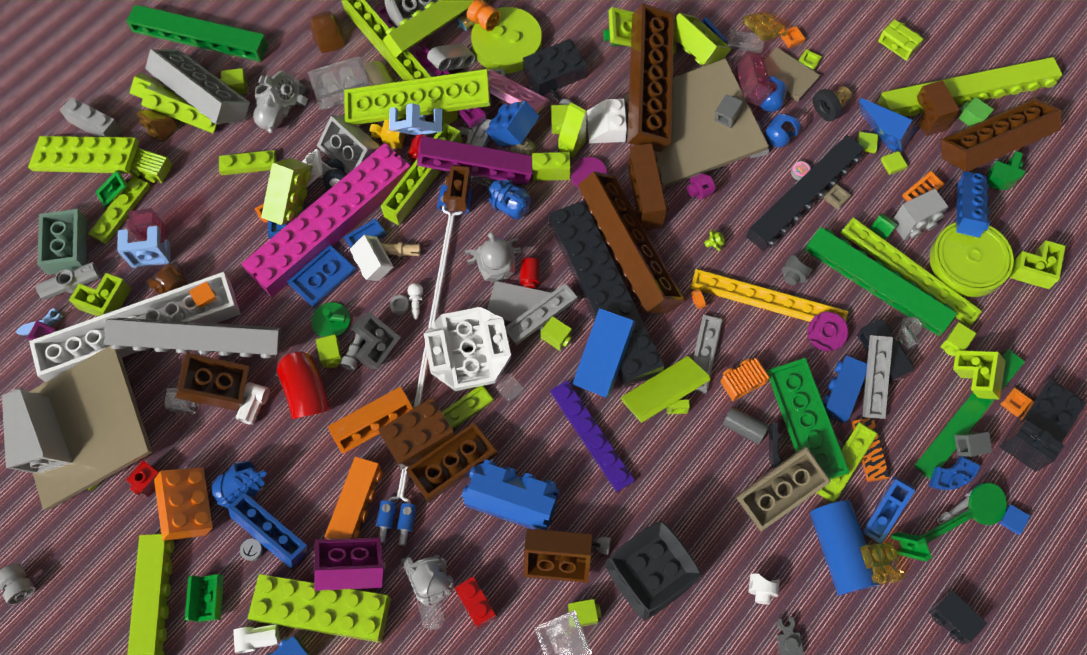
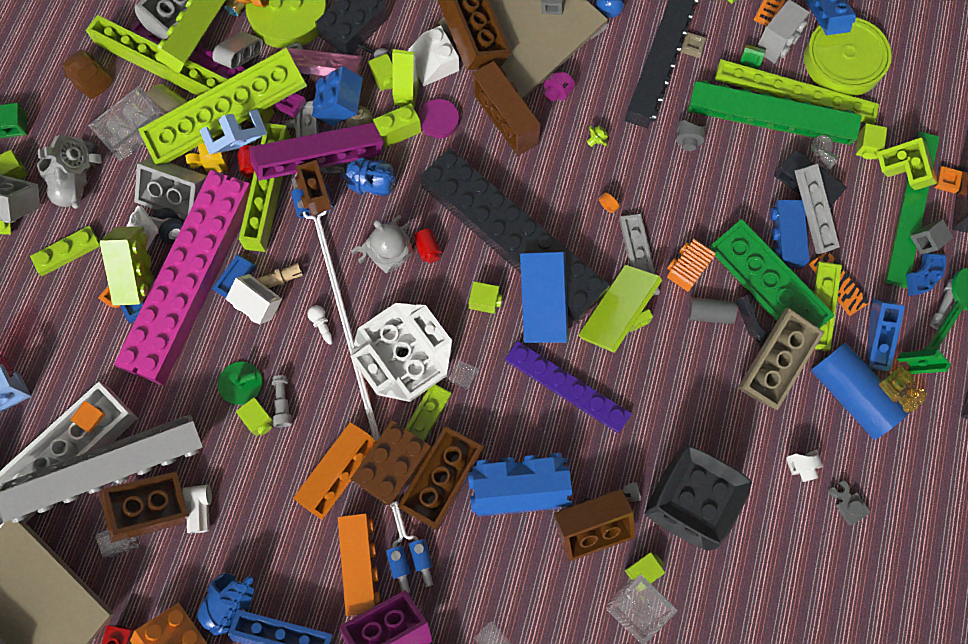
camera: 25 degrees left, 5 degrees up
reddish brown helmet [146,263,188,294] -> none
red brick [276,351,330,420] -> none
blue tile [287,244,357,308] -> none
flat silver brick [351,312,401,369] -> none
light grey tile [390,295,410,315] -> none
light grey helmet [401,554,454,606] -> none
red brick [454,577,497,630] -> none
light grey tile [487,281,551,330] -> none
light grey plate [505,283,577,346] -> none
reddish brown brick [578,171,685,314] -> none
yellow tile [690,269,848,322] -> none
tile [791,161,811,180] -> none
magenta tile [807,312,849,352] -> none
lime brick [1010,240,1065,289] -> none

